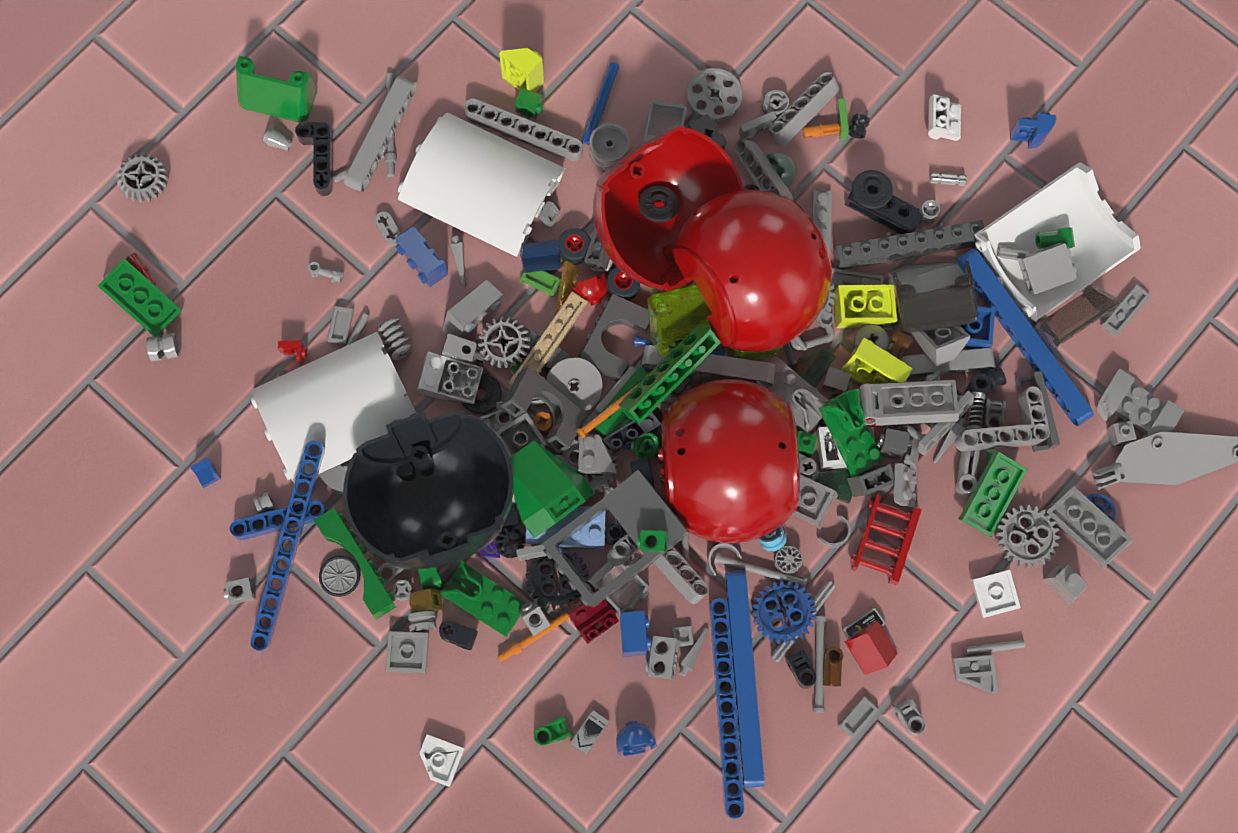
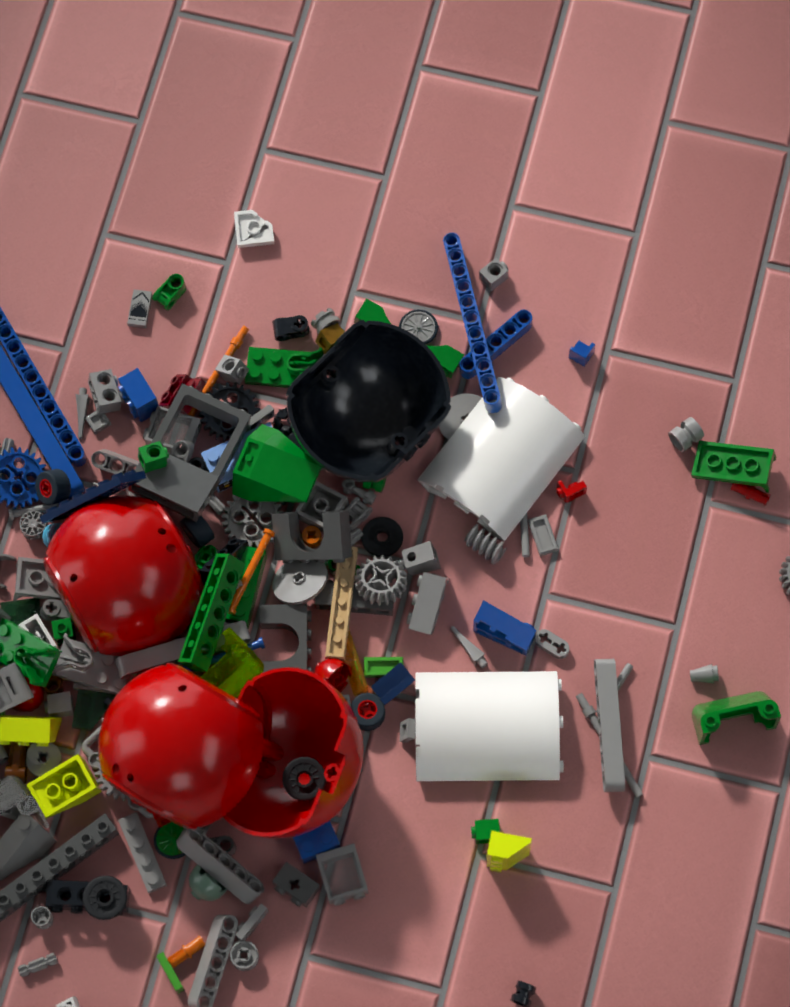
camera: 160 degrees right, 5 degrees down
light grey wheel [253,492,275,514] -> none
black beam [295,122,333,196] -> none
light grey bar [307,261,344,283] -> none
light grey plate [386,631,429,674] -> none
white slope [416,352,483,404] -> none
light grey beam [464,98,583,161] -> none
light grey wing [578,434,616,475] -> none
blue axle [582,62,619,145] -> none
light grey wheel [589,123,630,170] -> none
light grey tile [595,366,637,415] -> none
blue cylinder [616,721,657,756] -> none
light grey wedge [687,68,742,122] -> none
light grey tile [830,268,885,289] -> none
black wheel [848,114,870,139] -> none
none -> black wheel [35,469,71,505]
none -> dark blue plate [40,470,147,524]

